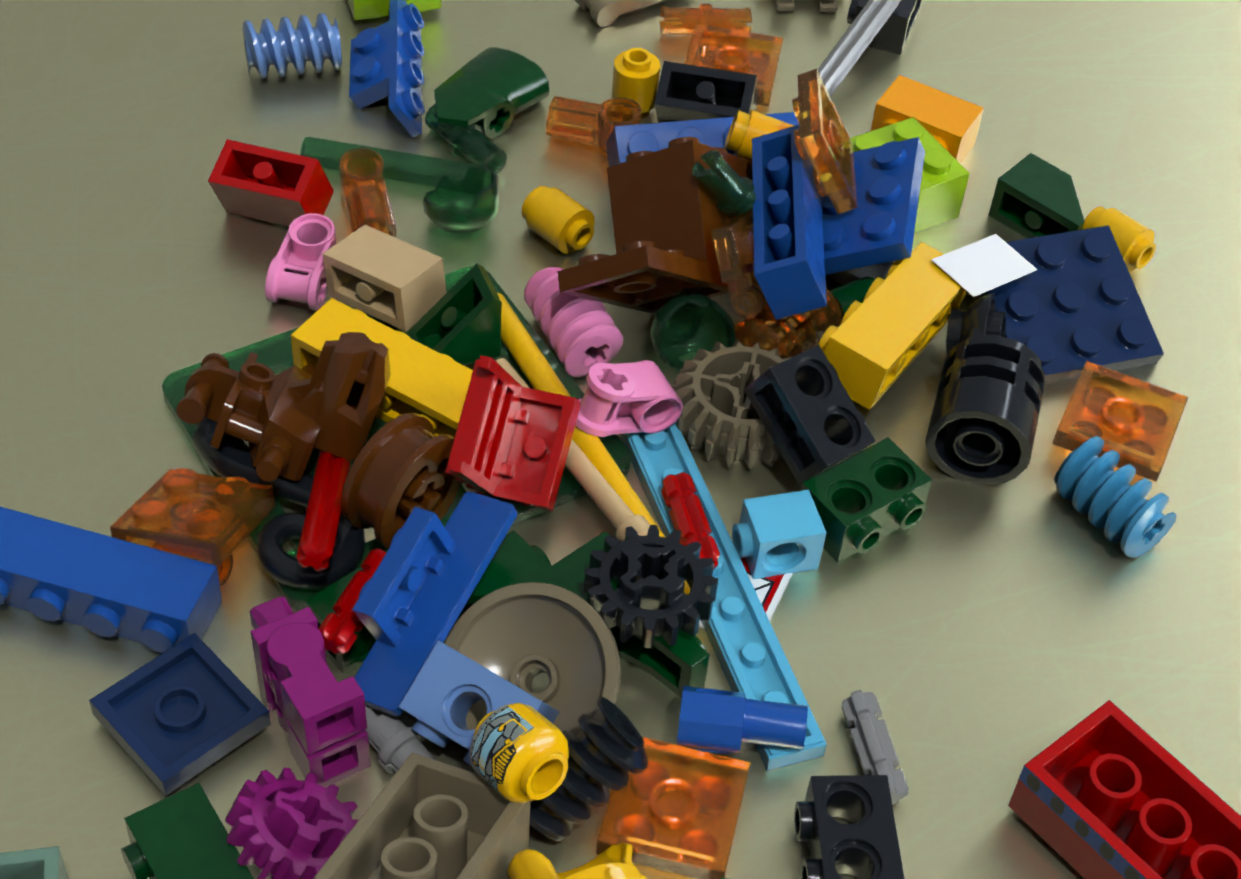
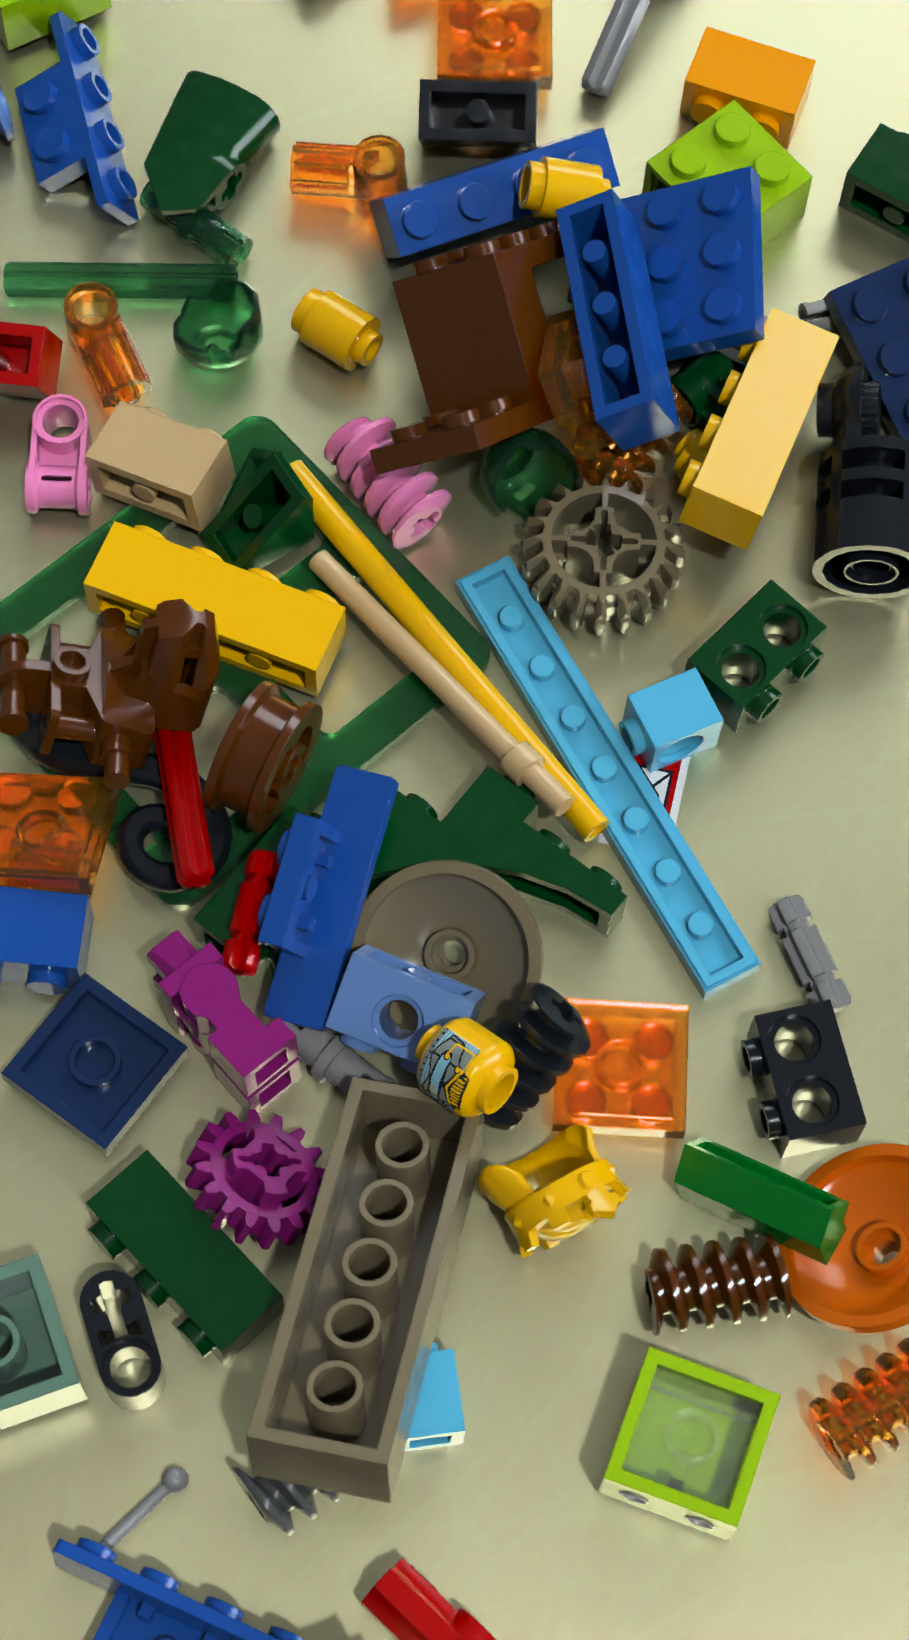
camera: 10 degrees left, 20 degrees up
red plate [445,355,581,512] -> none
bright pink piece [576,360,683,437] -> none
black gear [584,525,718,648] -> none
yellow brick [611,48,660,120] -> none
red axle [661,472,720,570] -> none
blue piece [676,686,808,753] -> none
clear green pin [692,150,756,216] -> none
black brick [744,345,876,485] -> none
clear orange plate [792,68,857,214] -> none
white sticker [932,234,1038,297] -> none

